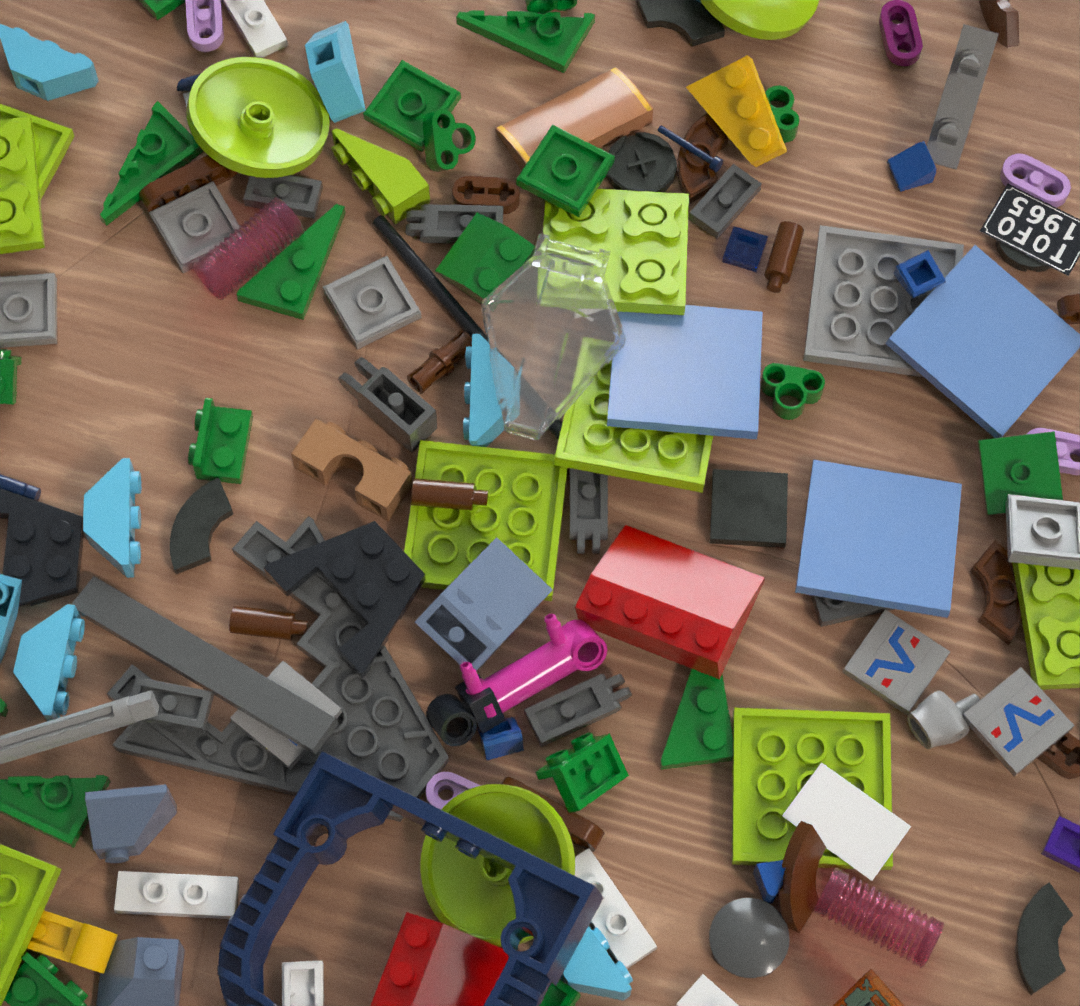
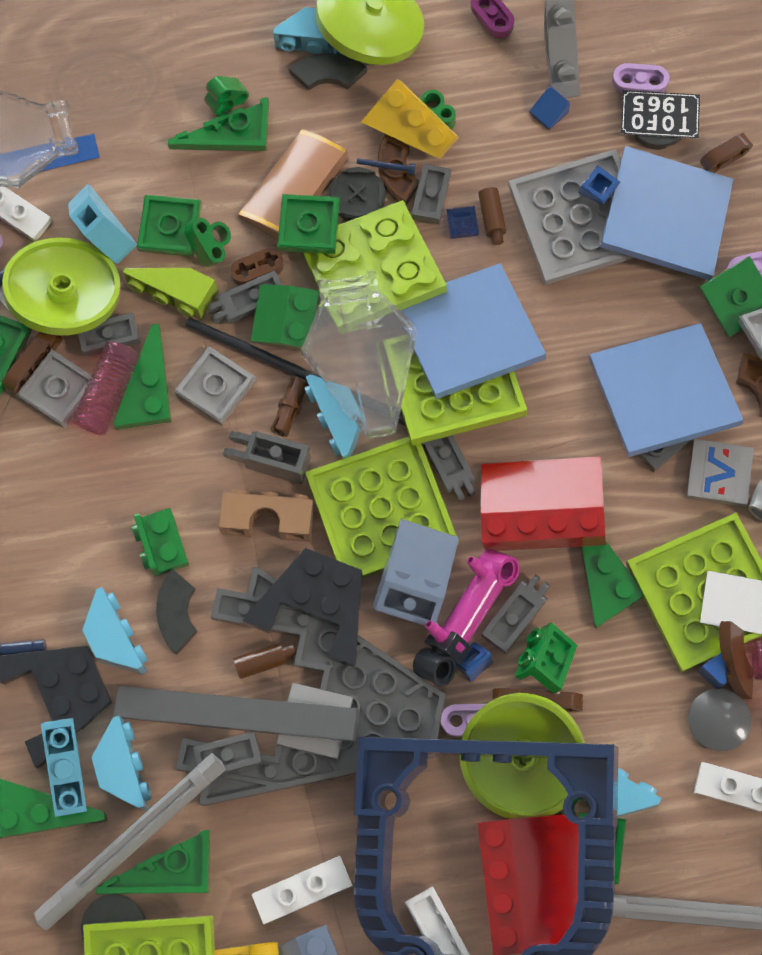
camera: 20 degrees left, 5 degrees up
sand blue slope [85,784,177,863] -> none
reddish brown cylinder [411,478,488,511] -> none
white plate [575,848,657,969] -> none
pearl dark grey tile [710,469,788,548] -> none
green piece [761,363,825,420] -> none

